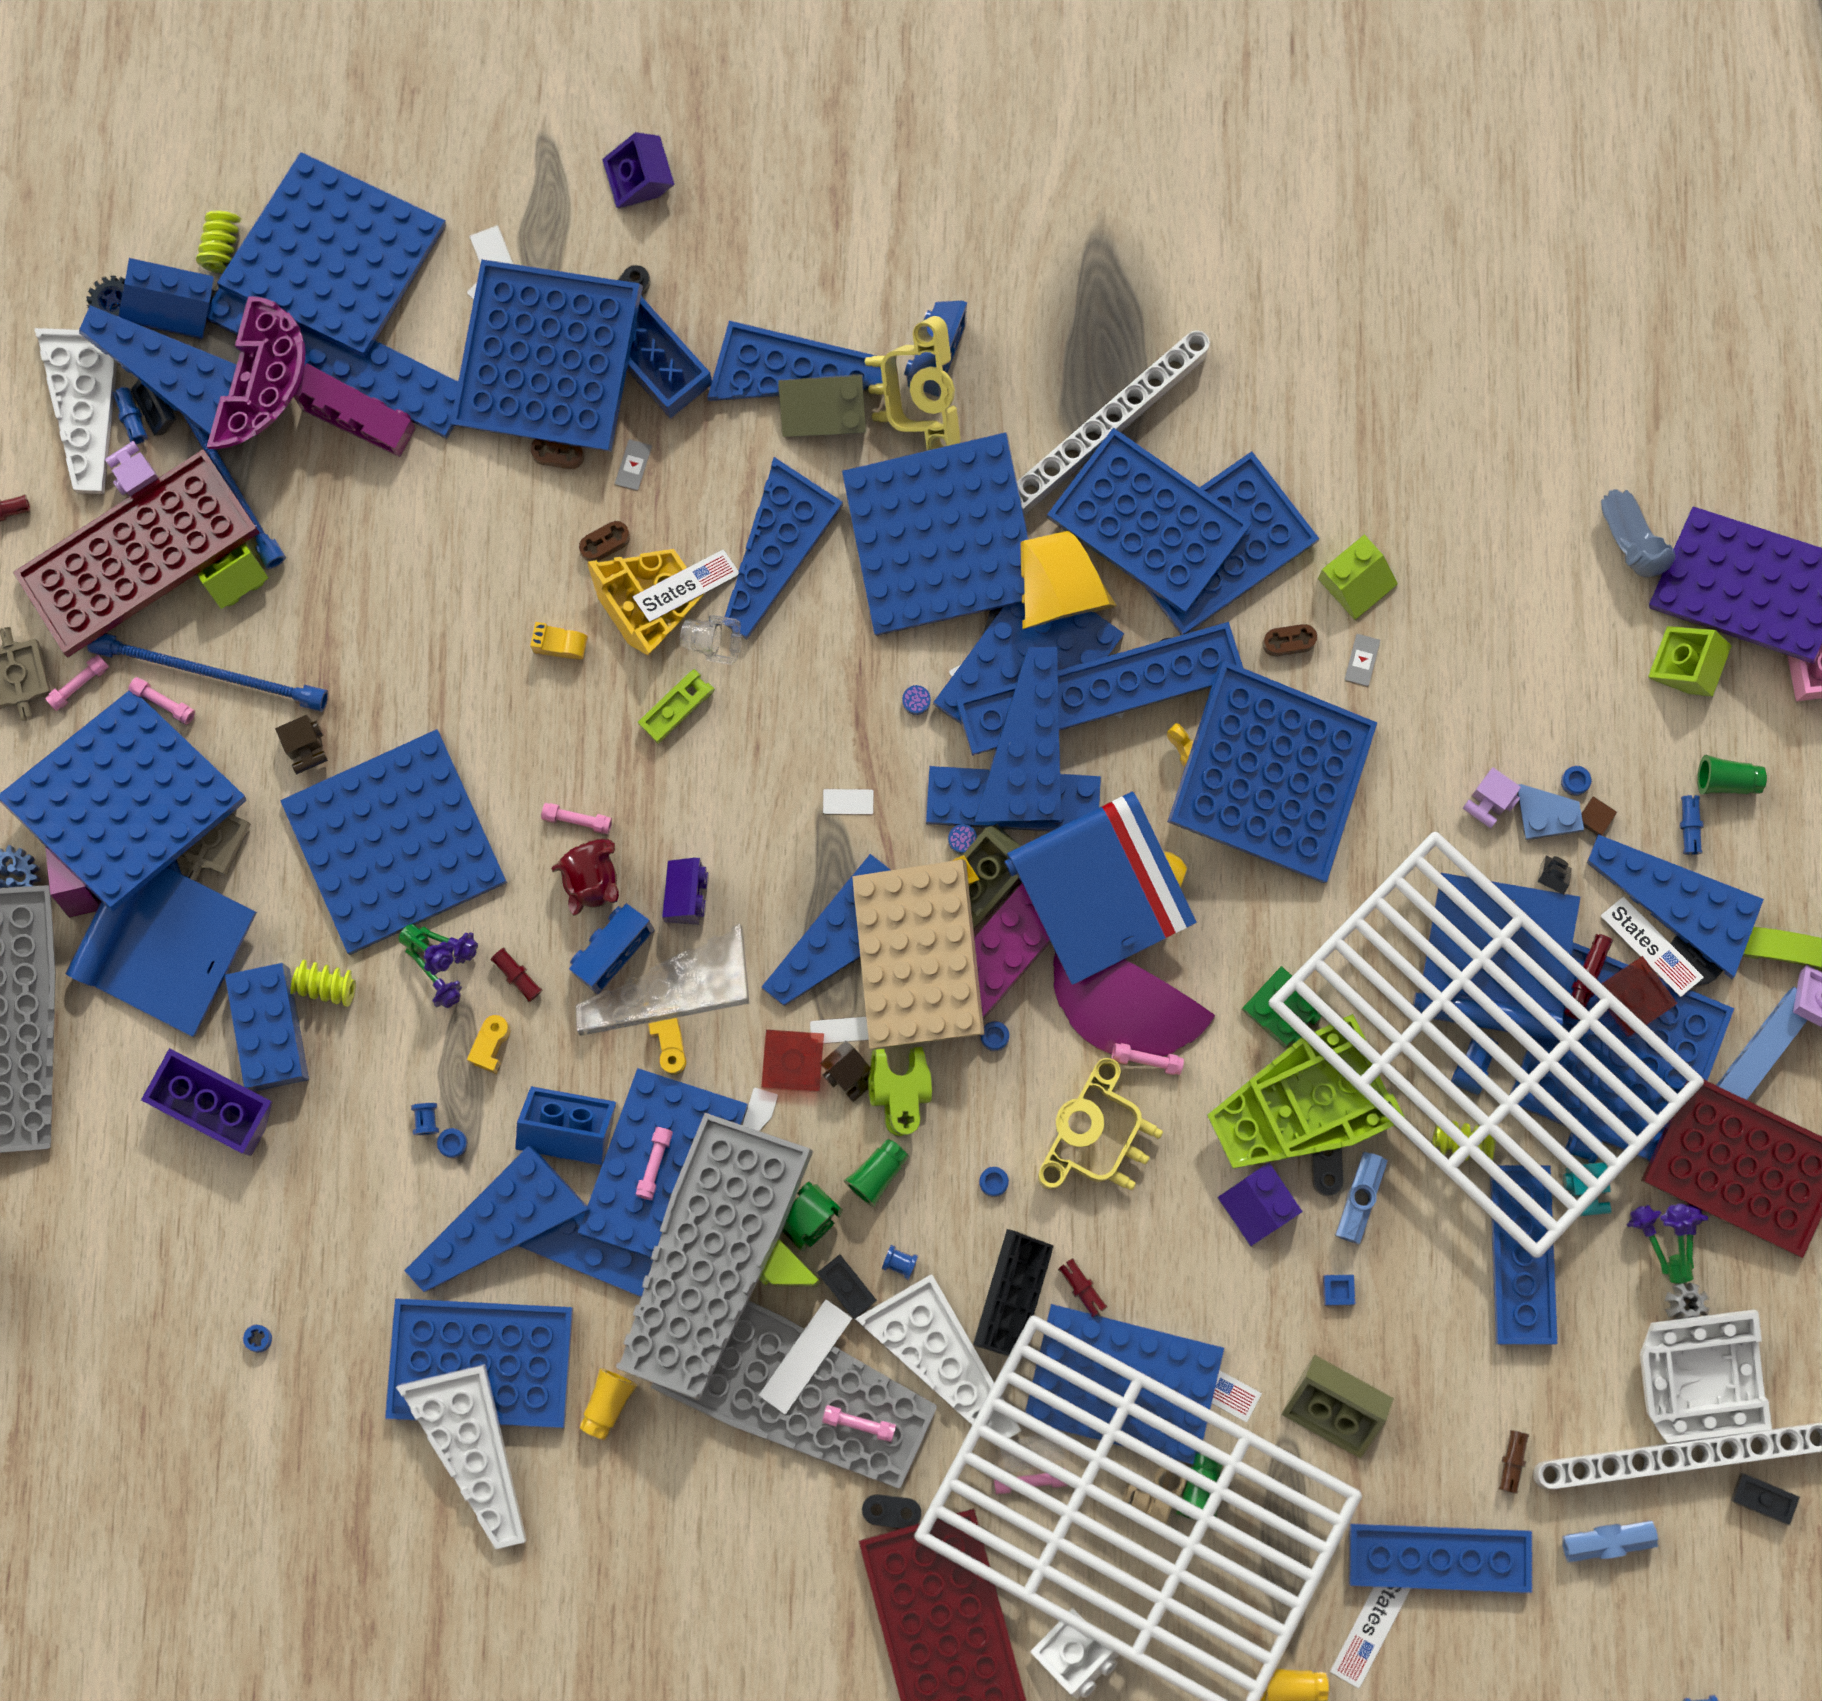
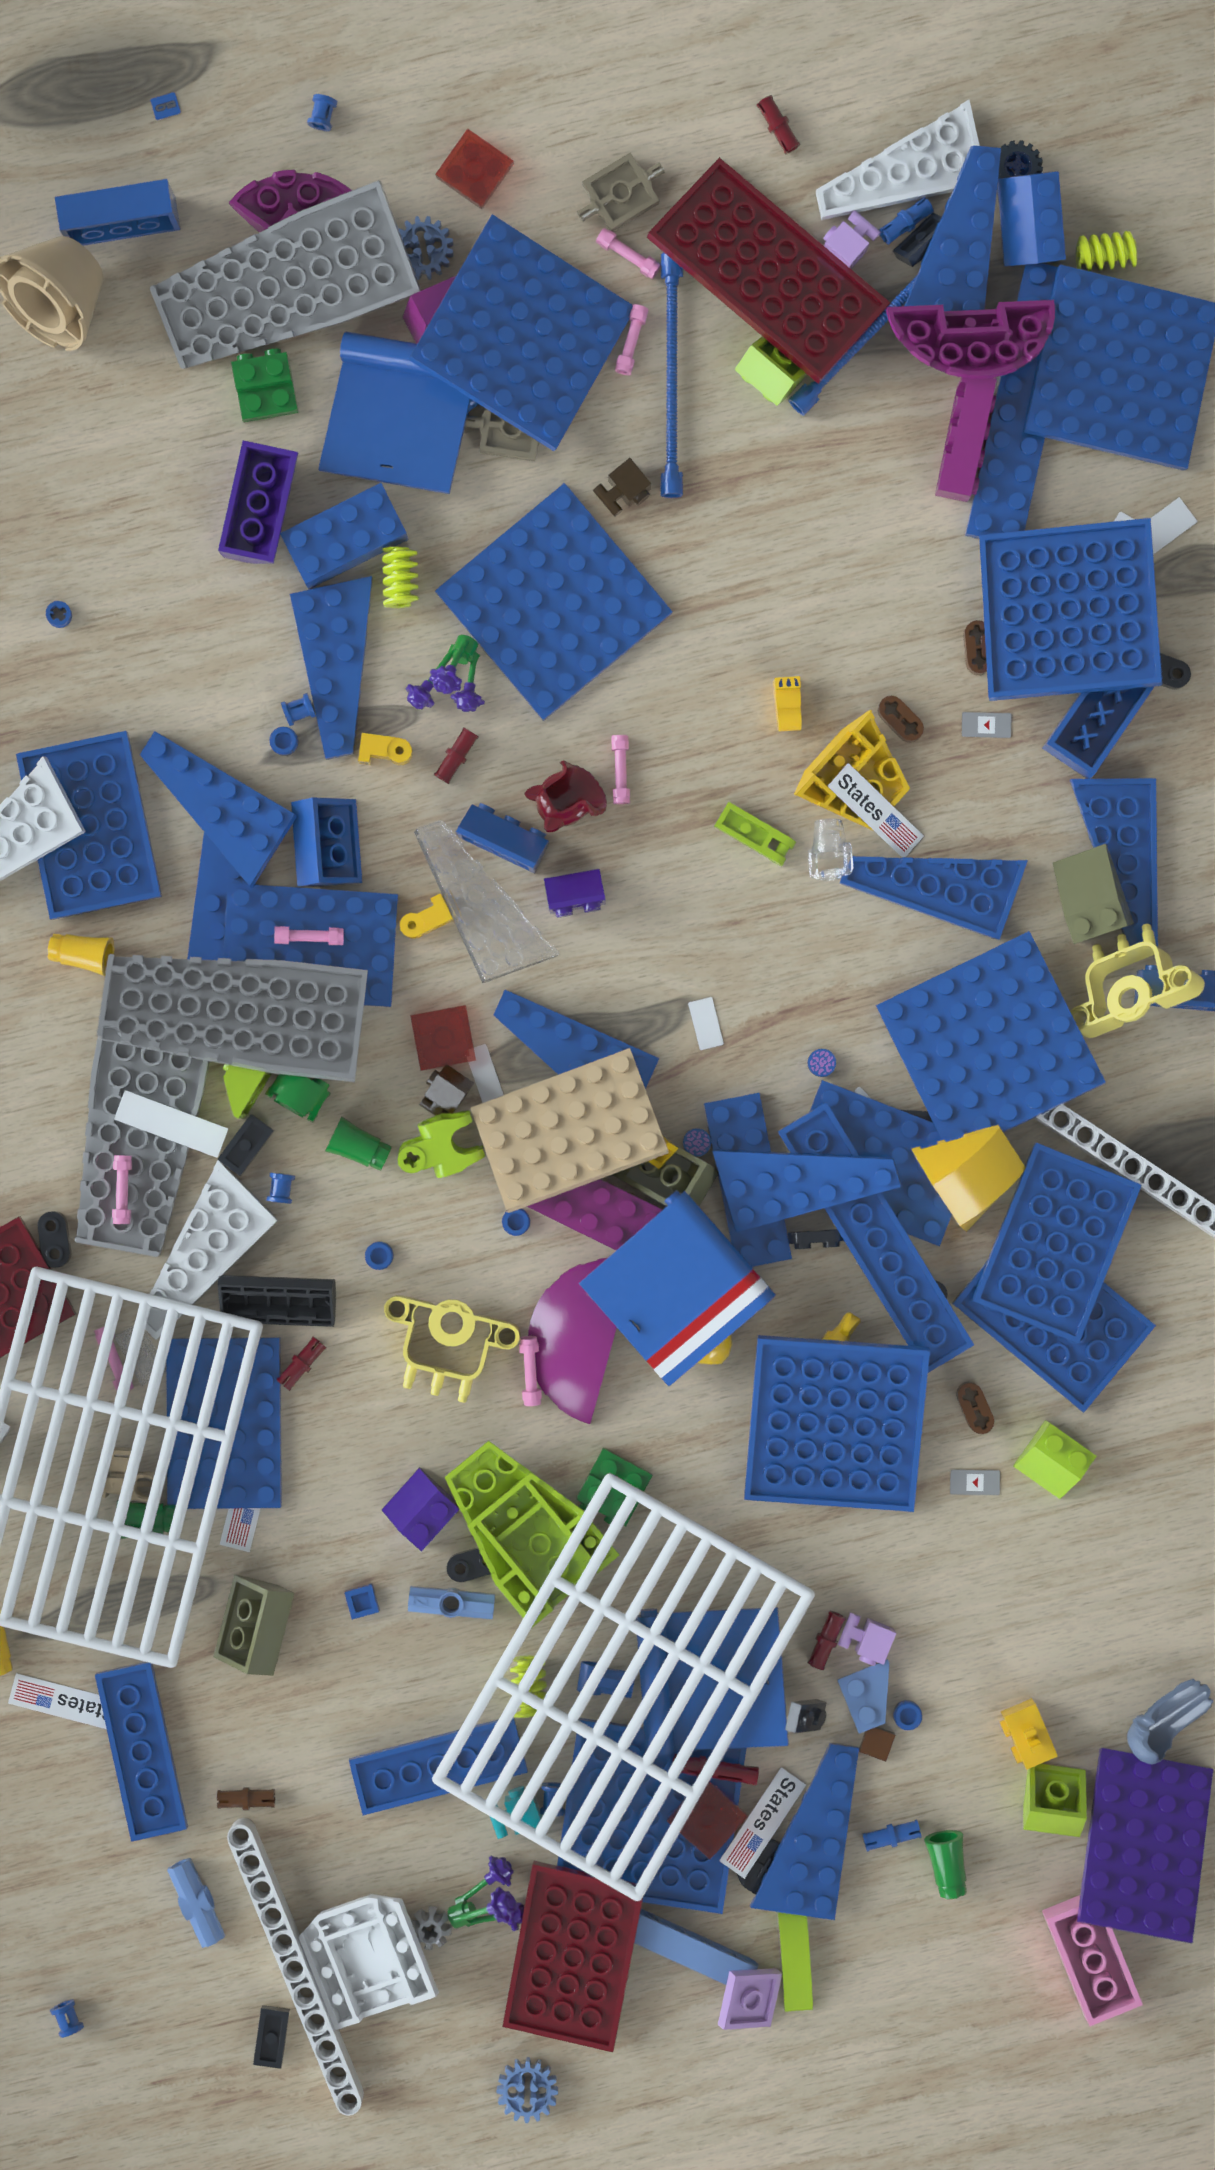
camera: 75 degrees right, 10 degrees up
white sticker [742,1088,778,1131] -> none
none -> green plate [231,348,299,423]
none -> blue wing [290,576,373,760]
none -> black plate [788,1229,844,1249]
none -> dark red pin [807,1610,846,1670]
none -> yellow brick [999,1698,1058,1770]

